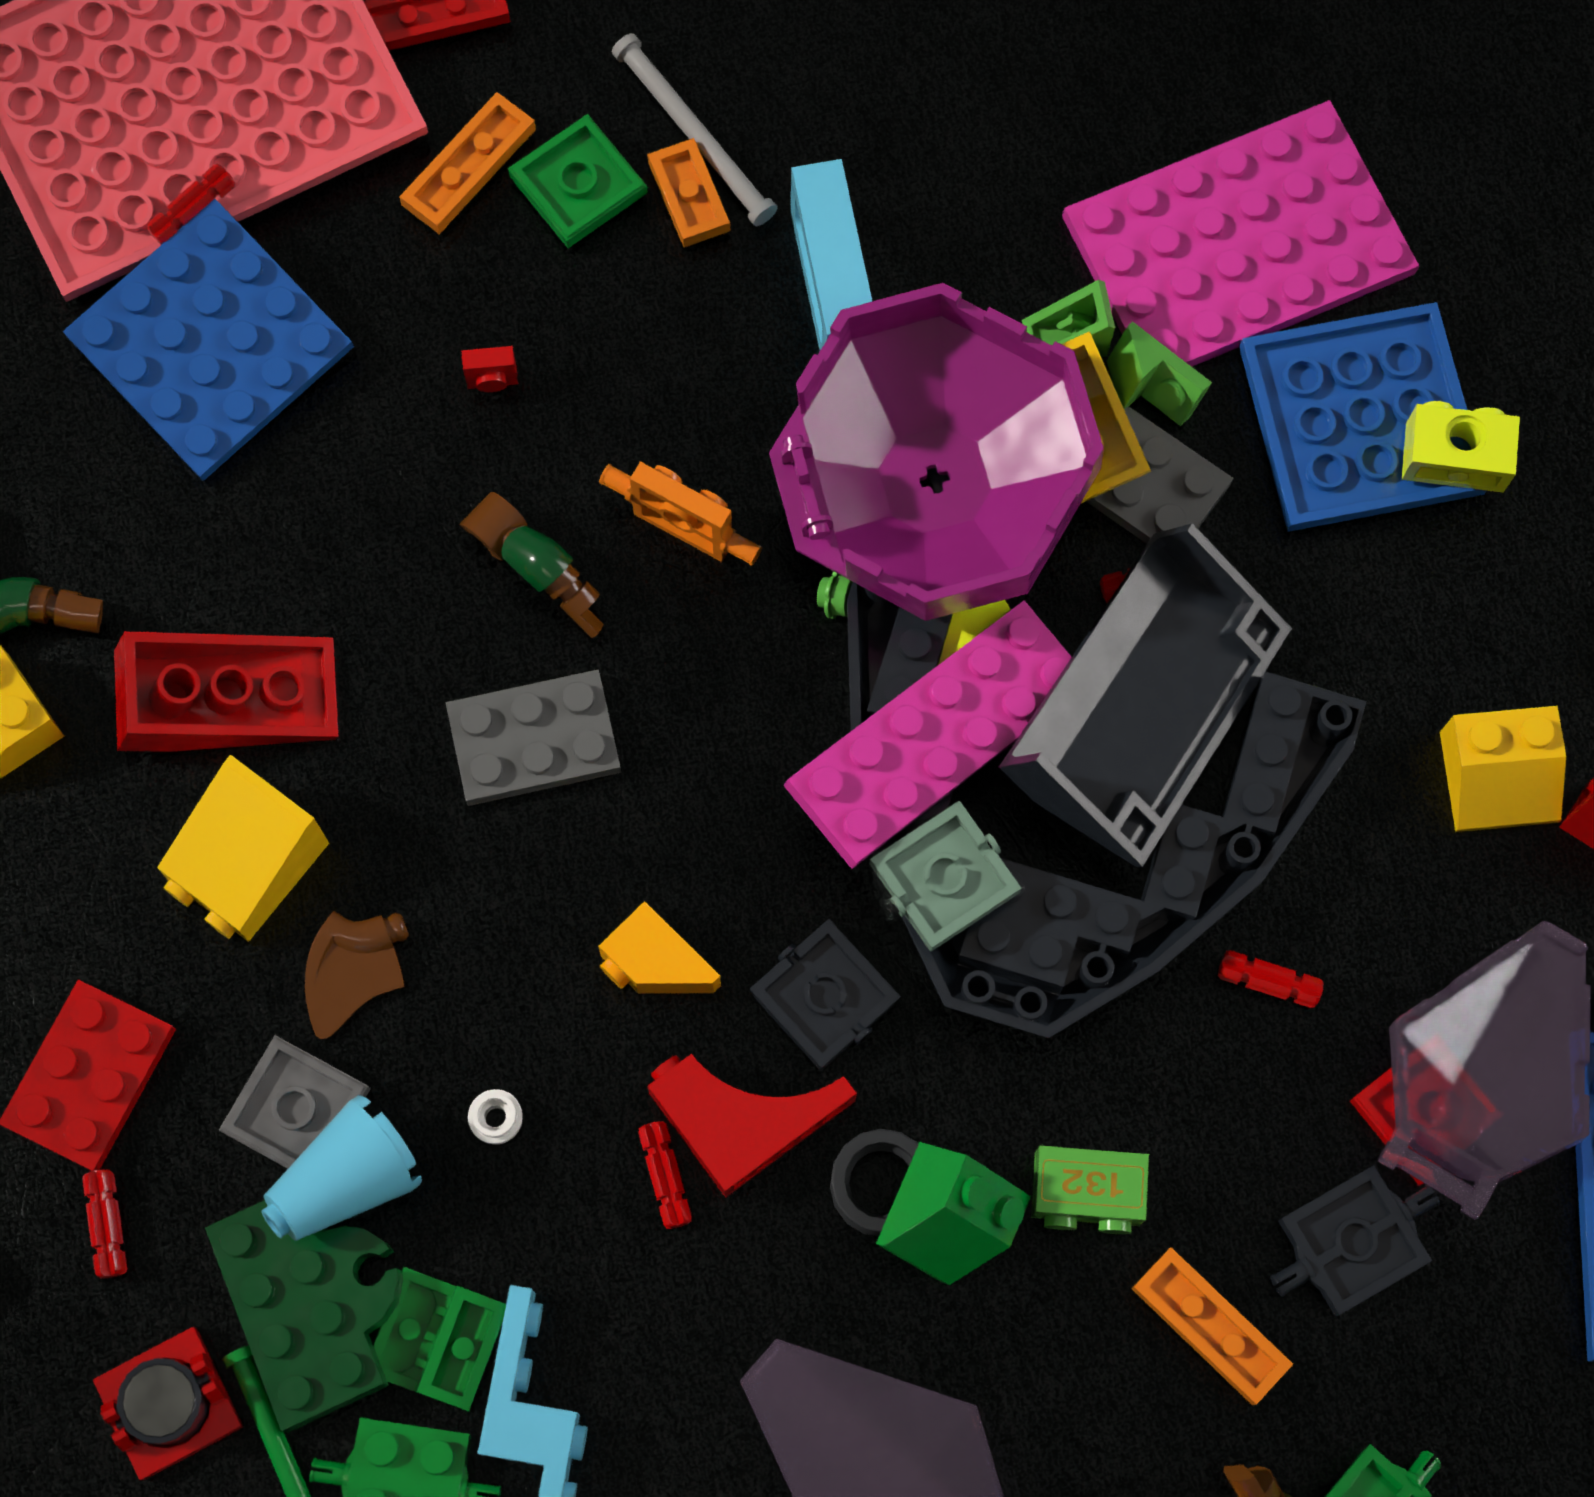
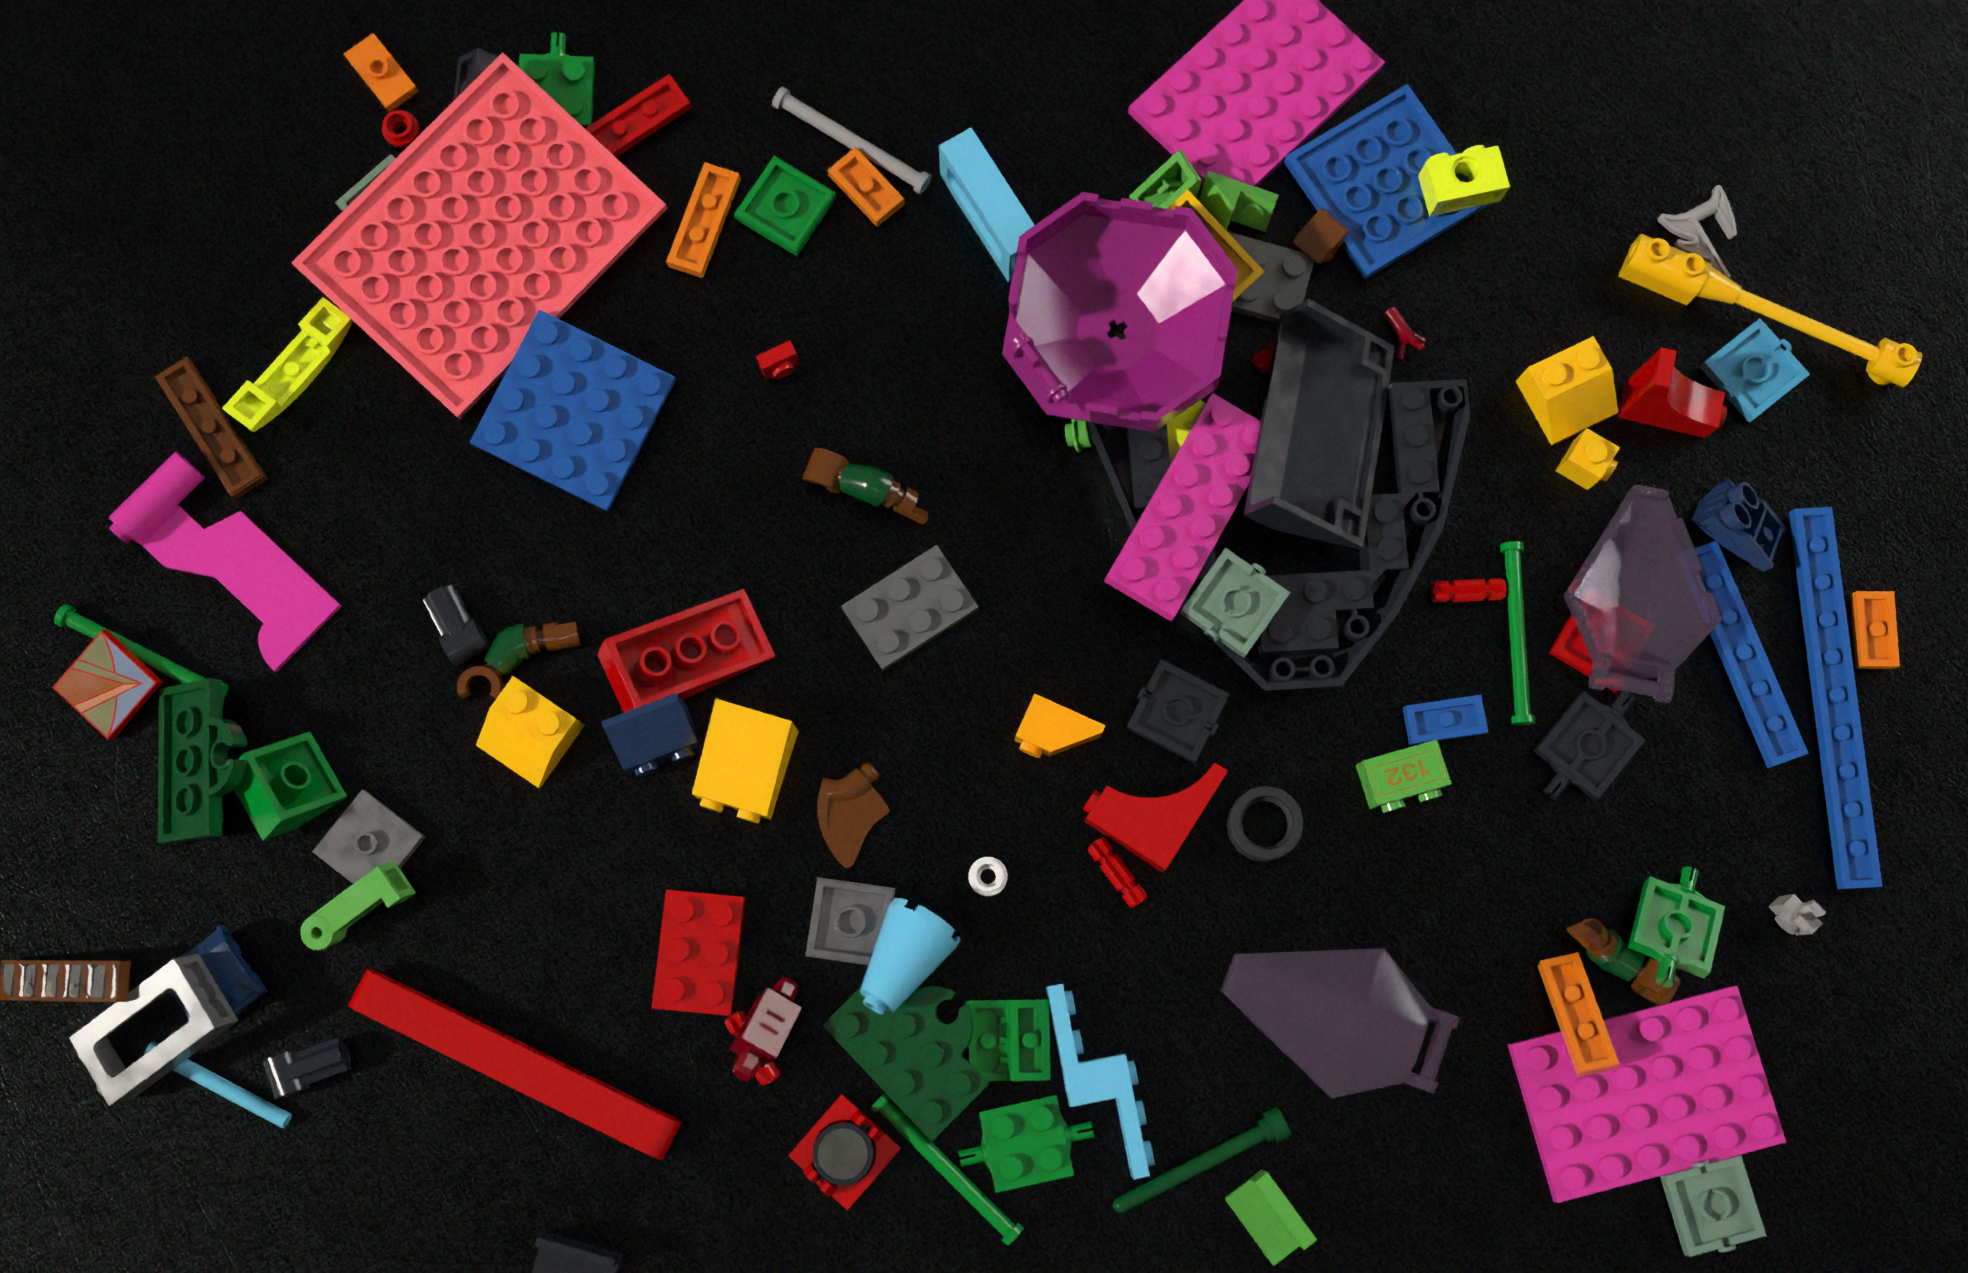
camera: 20 degrees left, 5 degrees up
red axle [147,164,235,245] -> none
orange plate [599,462,762,566] -> none
green slope [876,1142,1031,1285] -> none
orange plate [1131,1247,1293,1406] -> none
none -> dark blue slope [601,693,702,777]
none -> piece [730,977,802,1081]
none -> reddish brown slope [1293,208,1350,264]
none -> dark red bar [1383,307,1425,360]
none -> blue plate [1402,695,1488,746]
none -> green bar [1500,541,1535,725]
none -> yellow brick [1556,428,1620,490]

